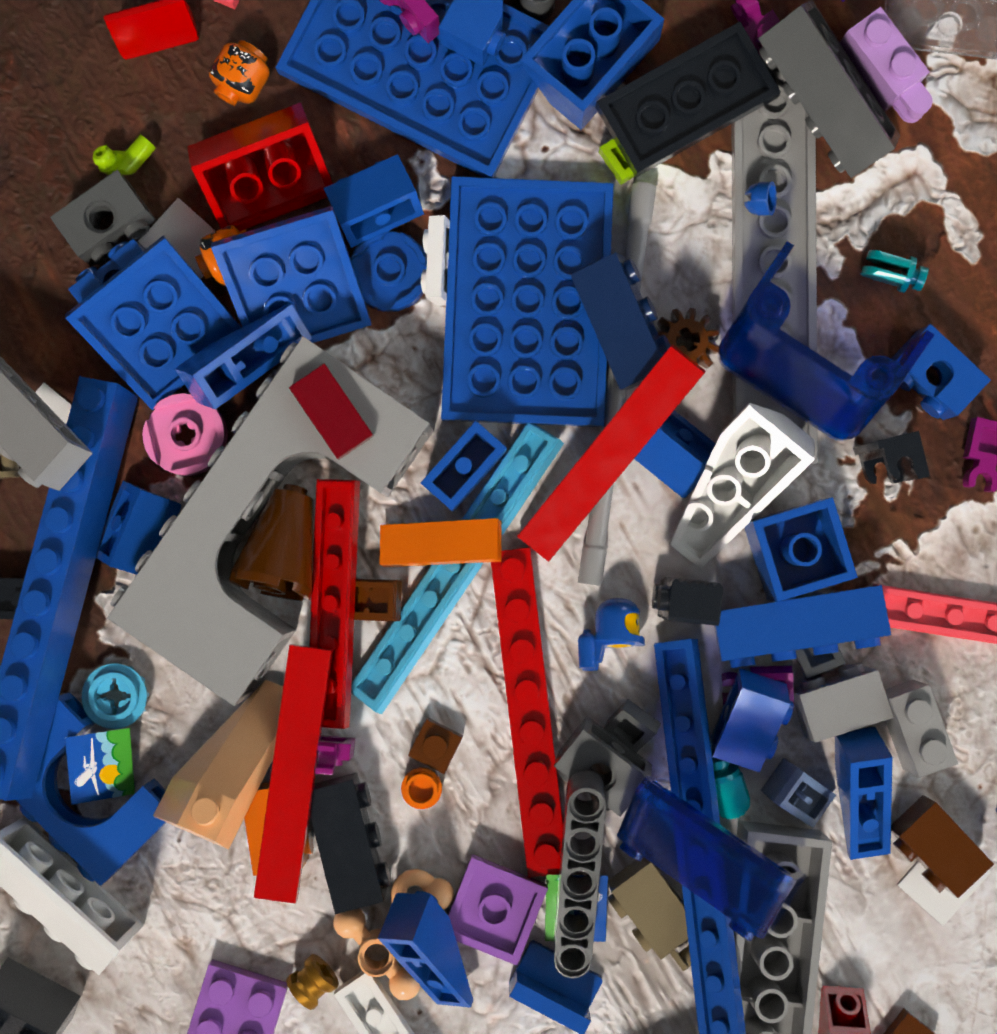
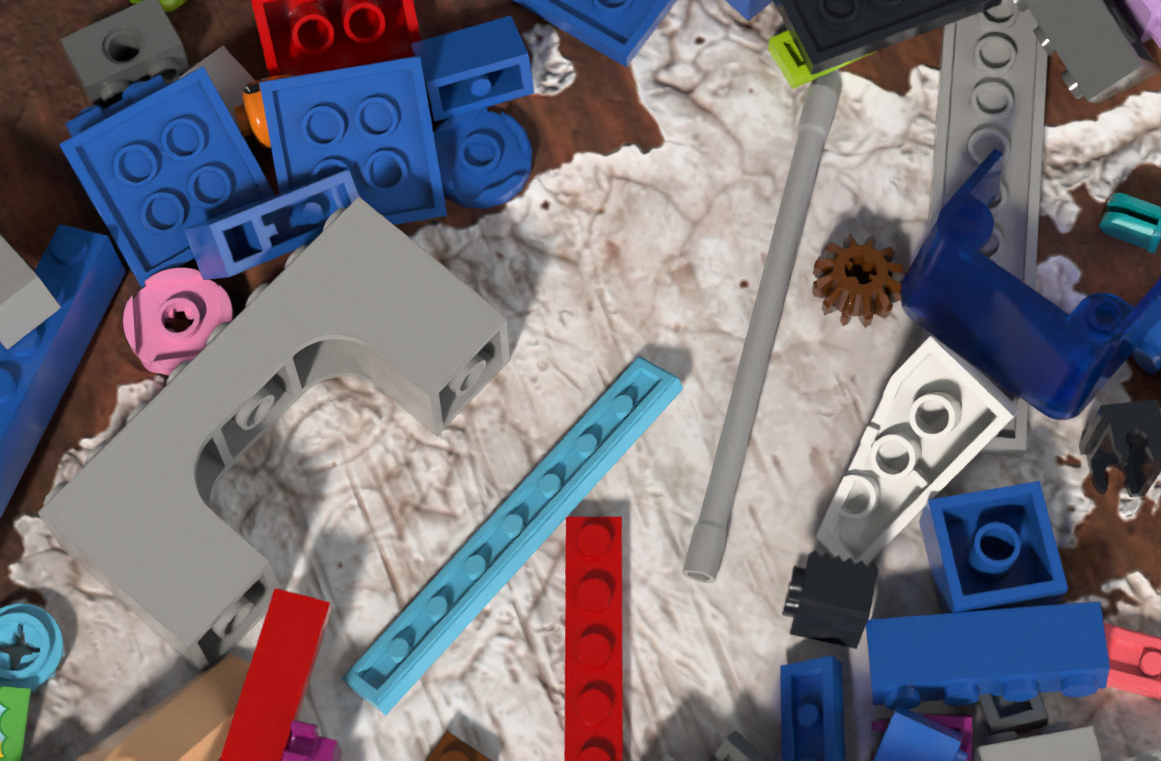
camera: 10 degrees right, 20 degrees down
blue panel [96,480,181,575] -> none
reddish brown cone [228,484,314,601] -> none
dark red tile [288,363,374,460] -> none
red tile [309,479,360,729] -> none
reddish brown plate [354,579,402,622] -> none
orange tile [380,518,502,567] -> none
white plate [421,215,450,306] -> none
blue brick [421,420,507,512] -> none
blue plate [441,177,614,427] -> none
red tile [517,344,706,562] -> none
dark blue brick [570,252,671,390] -> none
blue piece [578,598,645,671] -> none
blue panel [634,410,716,498] -> none
blue hinge [744,181,777,216] -> none

